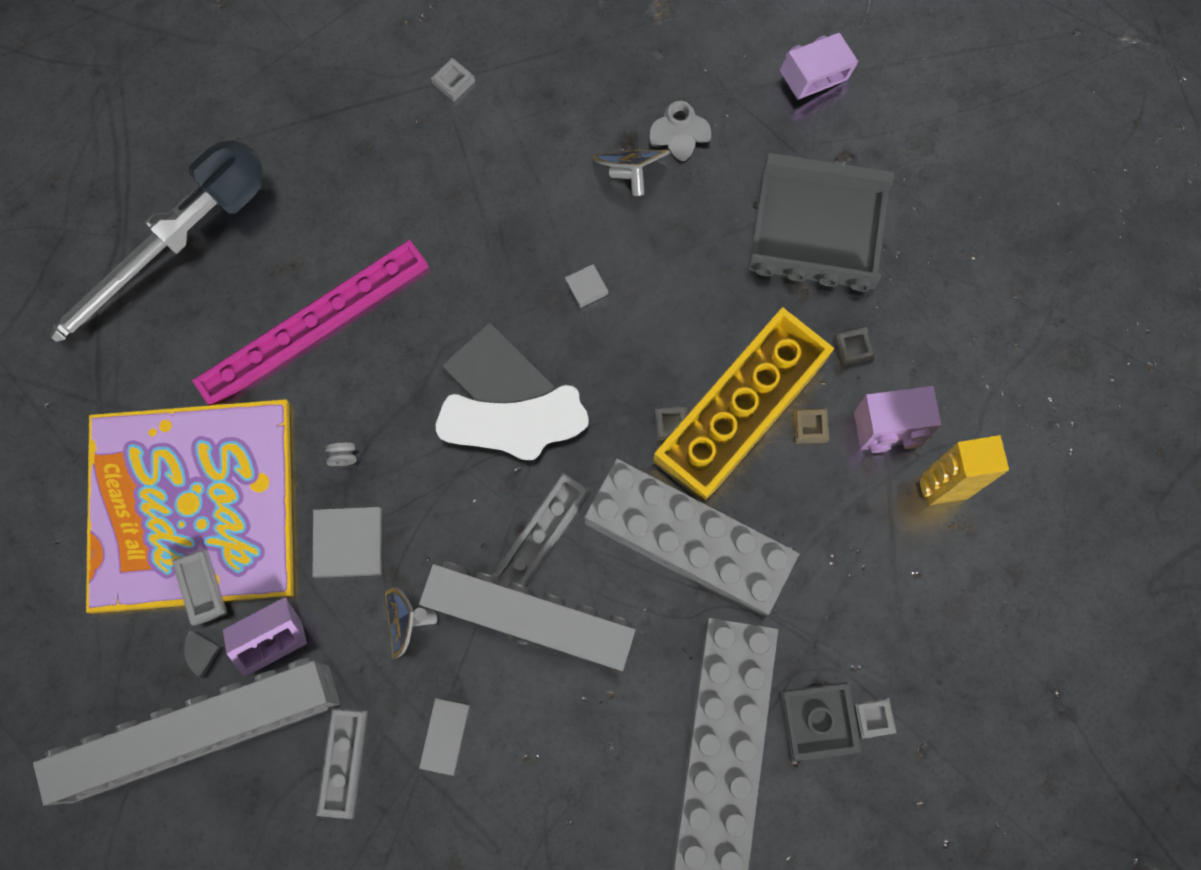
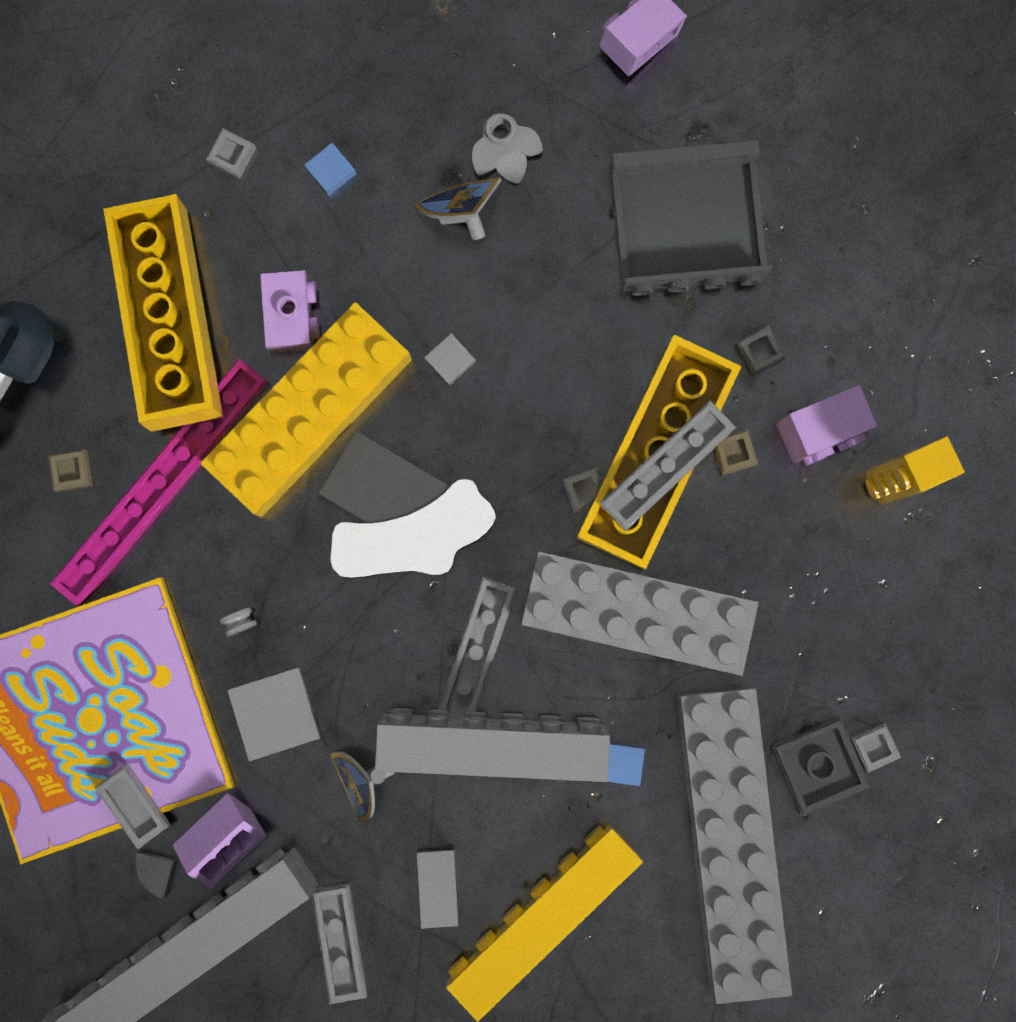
camera: 15 degrees left, 10 degrees up
none -> dark tan tile [48,449,93,492]
none -> yellow brick [103,194,223,432]
none -> yellow brick [200,302,412,517]
none -> lavender brick [260,270,320,353]
none -> medium blue tile [304,143,356,196]
none -> yellow brick [446,823,643,1022]
none -> light grey tile [599,401,736,531]
none -> medium blue tile [608,743,645,786]

